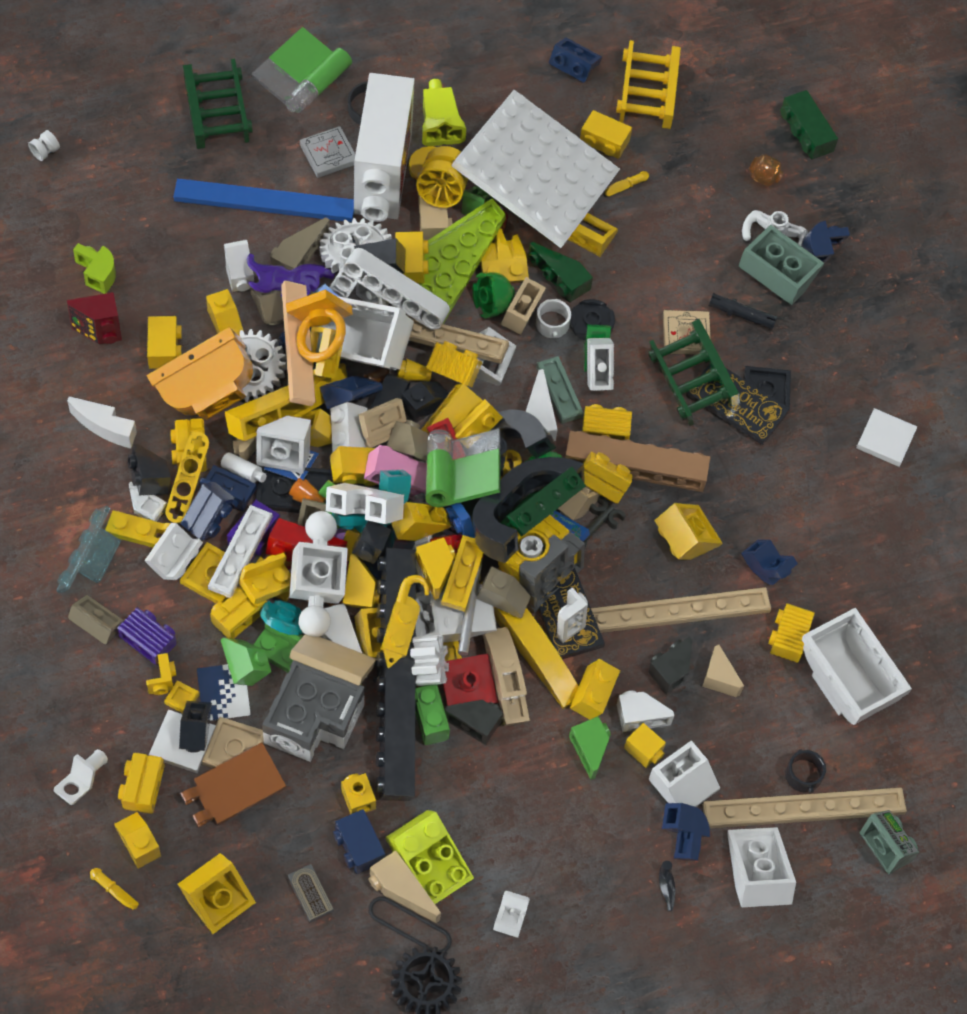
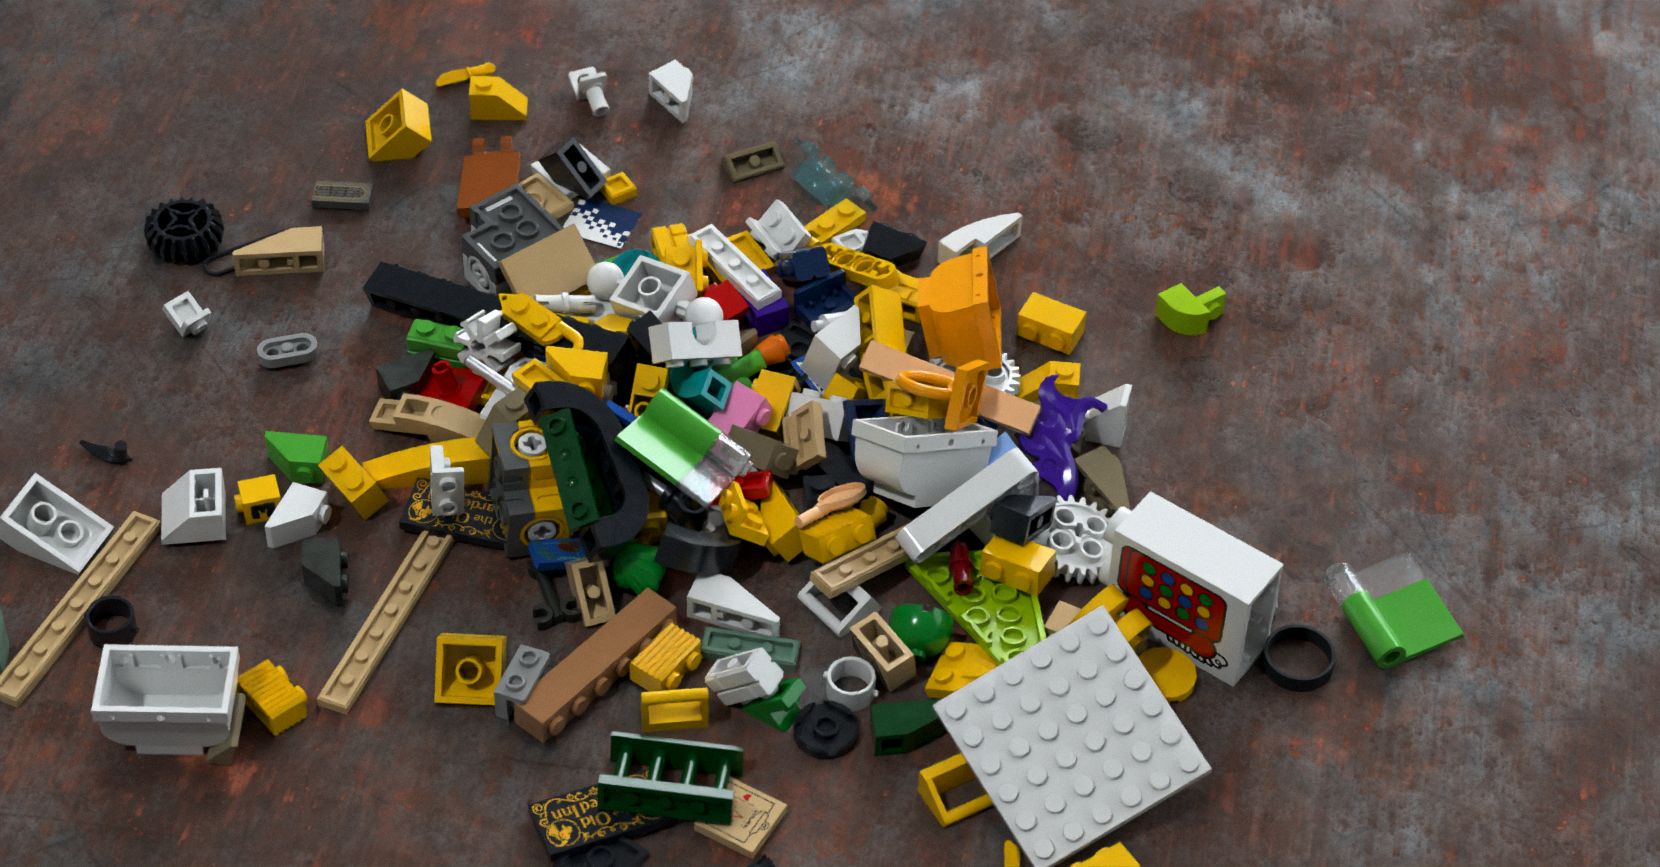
camera: 125 degrees right, 15 degrees down
white wheel [28,130,60,161] -> none
dark red slope [67,292,122,344] -> none
dark purple brick [118,607,176,666] -> none
yellow brick [118,753,165,814] -> none
yellow bracket [146,653,176,695] -> none
blue tile [173,178,354,222] -> none
dark green fence [183,59,253,149] -> none
bright green slope [221,638,271,686] -> none
dark blue brick [333,809,385,874] -> none
yellow brick [341,773,376,814] -> none
neon yellow slope [385,810,474,904] -> none
neon yellow piece [422,79,466,146] -> none
yellow brick [584,451,632,504] -> none
dark blue brick [662,803,710,861] -> none
tan slope [702,645,744,697] -> none
dark blue brick [741,539,798,585] -> none
none -> light grey plate [257,333,318,368]
none -> light grey bracket [494,644,550,720]
none -> white pin [533,292,596,315]
none -> yellow tile [640,687,709,733]
none -> white slope [649,60,693,123]
none -> light nougat piece [794,482,867,528]
none -> dark red axle [948,540,974,596]

